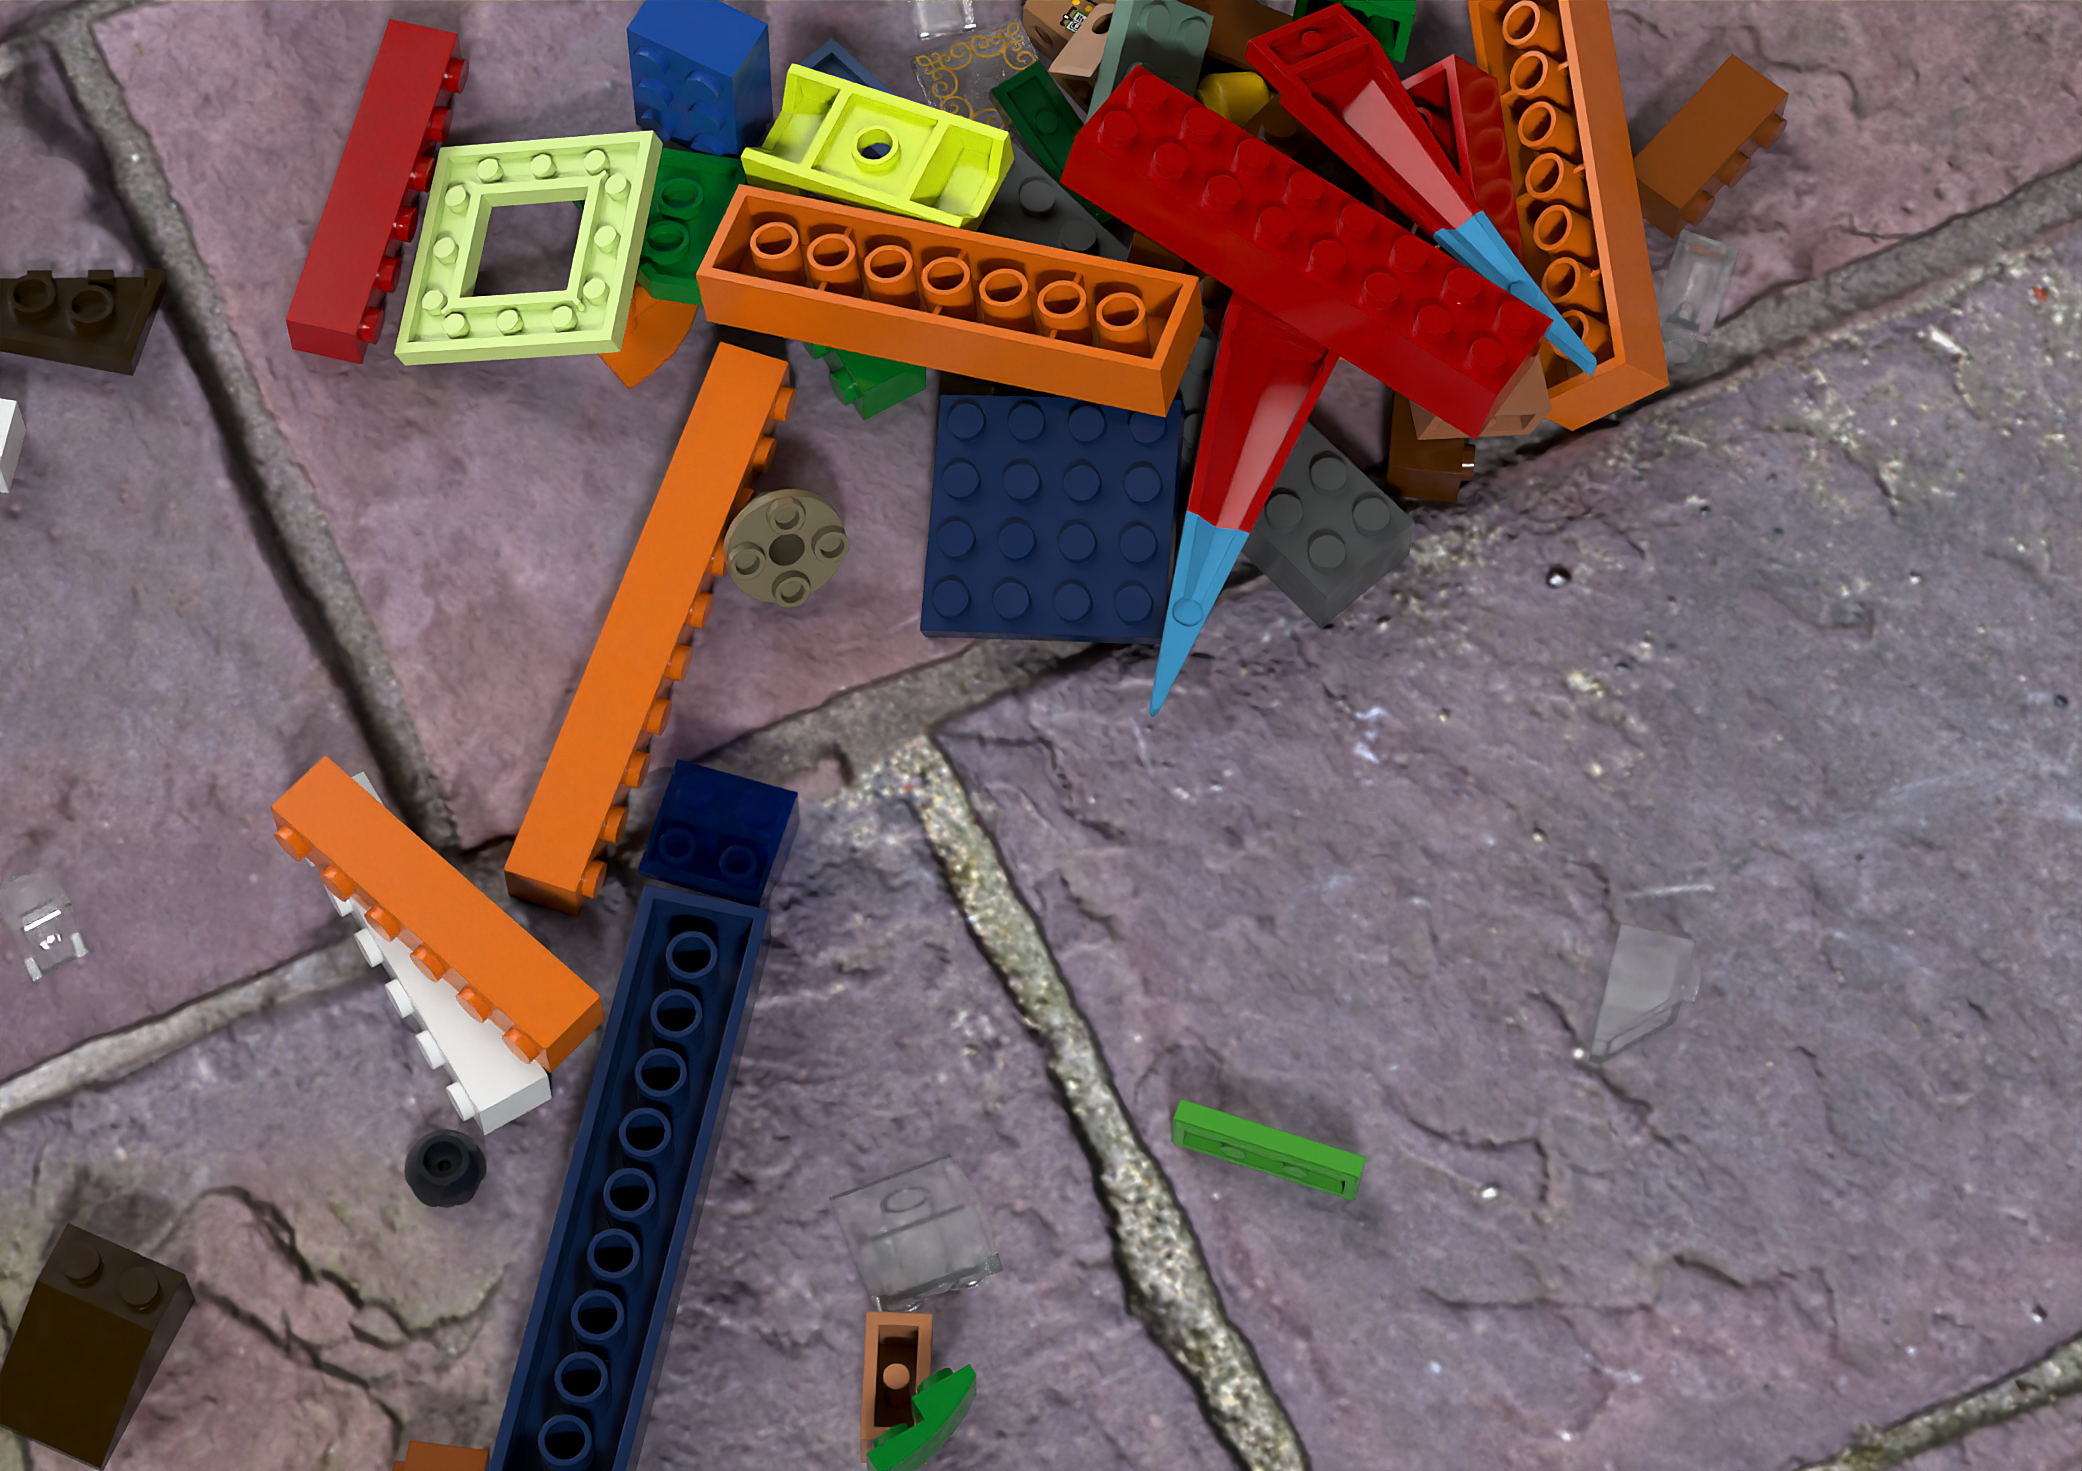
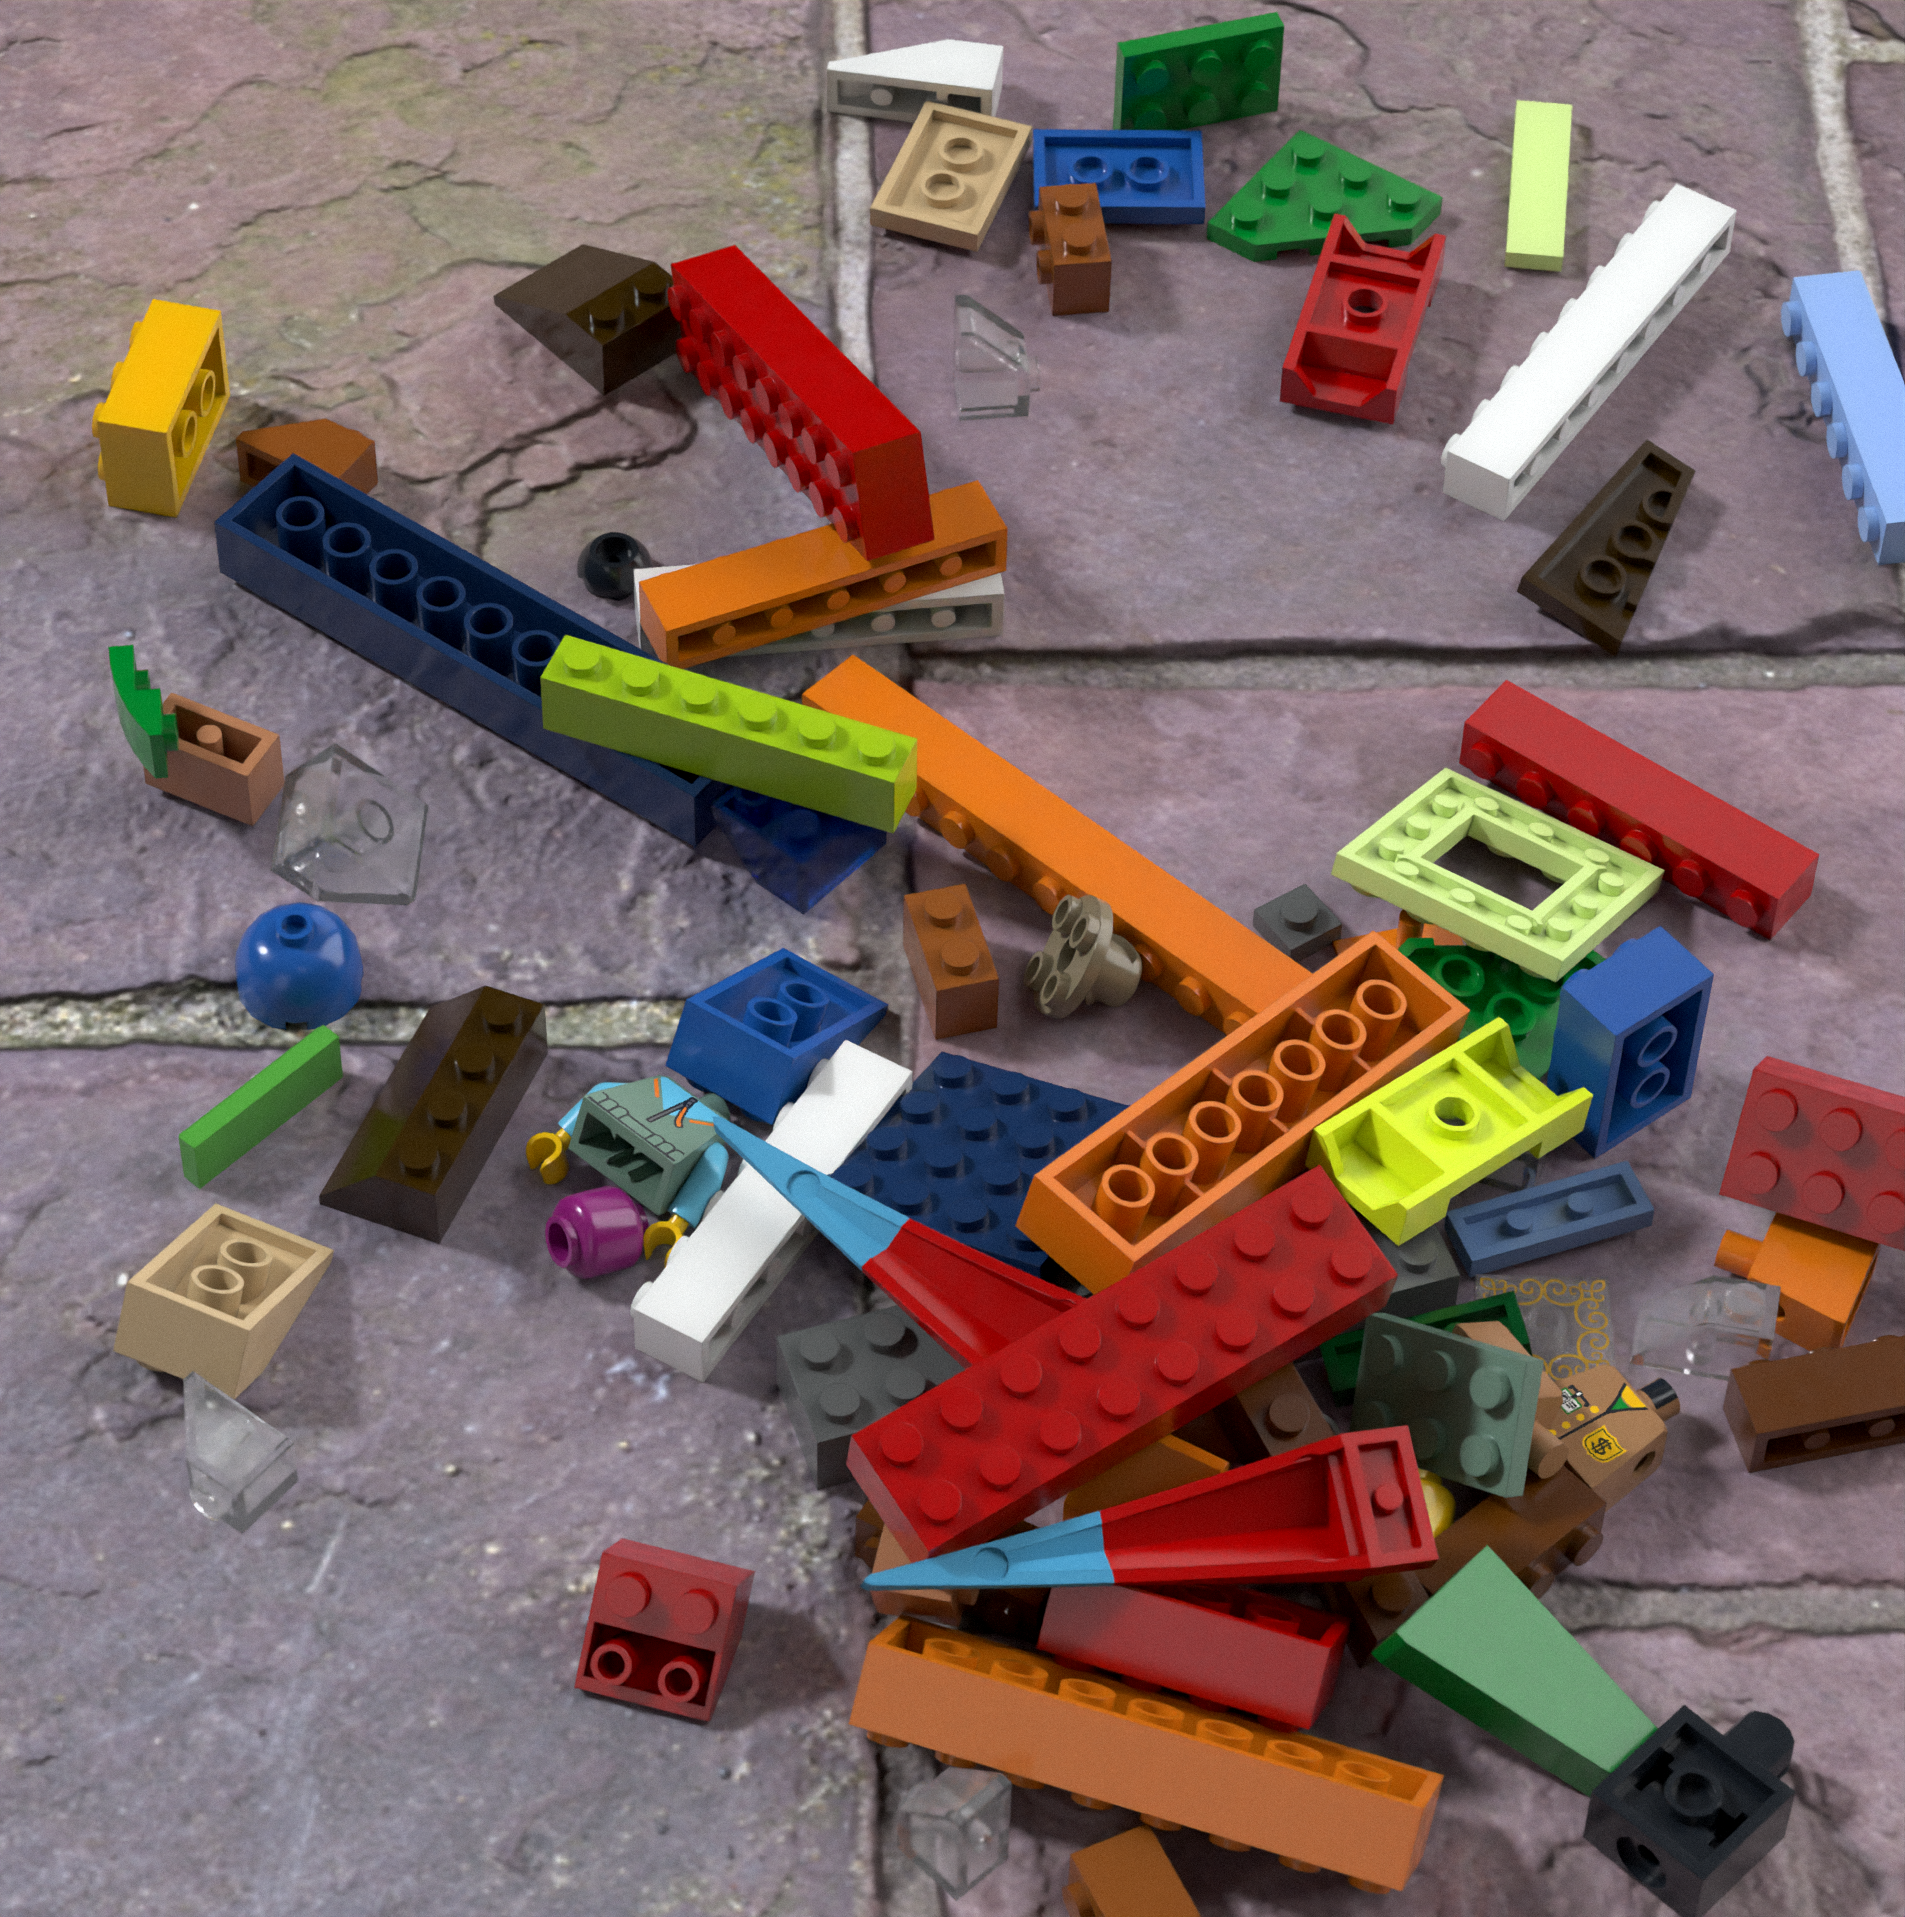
camera: 115 degrees right, 15 degrees down
none -> tan slope [113,1203,334,1399]
none -> blue cylinder [235,902,364,1030]
none -> dark brown slope [319,985,548,1244]
none -> torso [526,1075,730,1268]
none -> lime brick [540,635,917,834]
none -> magenta head [545,1186,649,1279]
none -> red slope [574,1538,755,1722]
none -> white brick [630,1040,913,1382]
none -> blue slope [665,948,889,1125]
none -> red brick [667,245,935,561]
none -> dark orange brick [903,884,999,1040]
none -> dark grey plate [1253,884,1342,962]

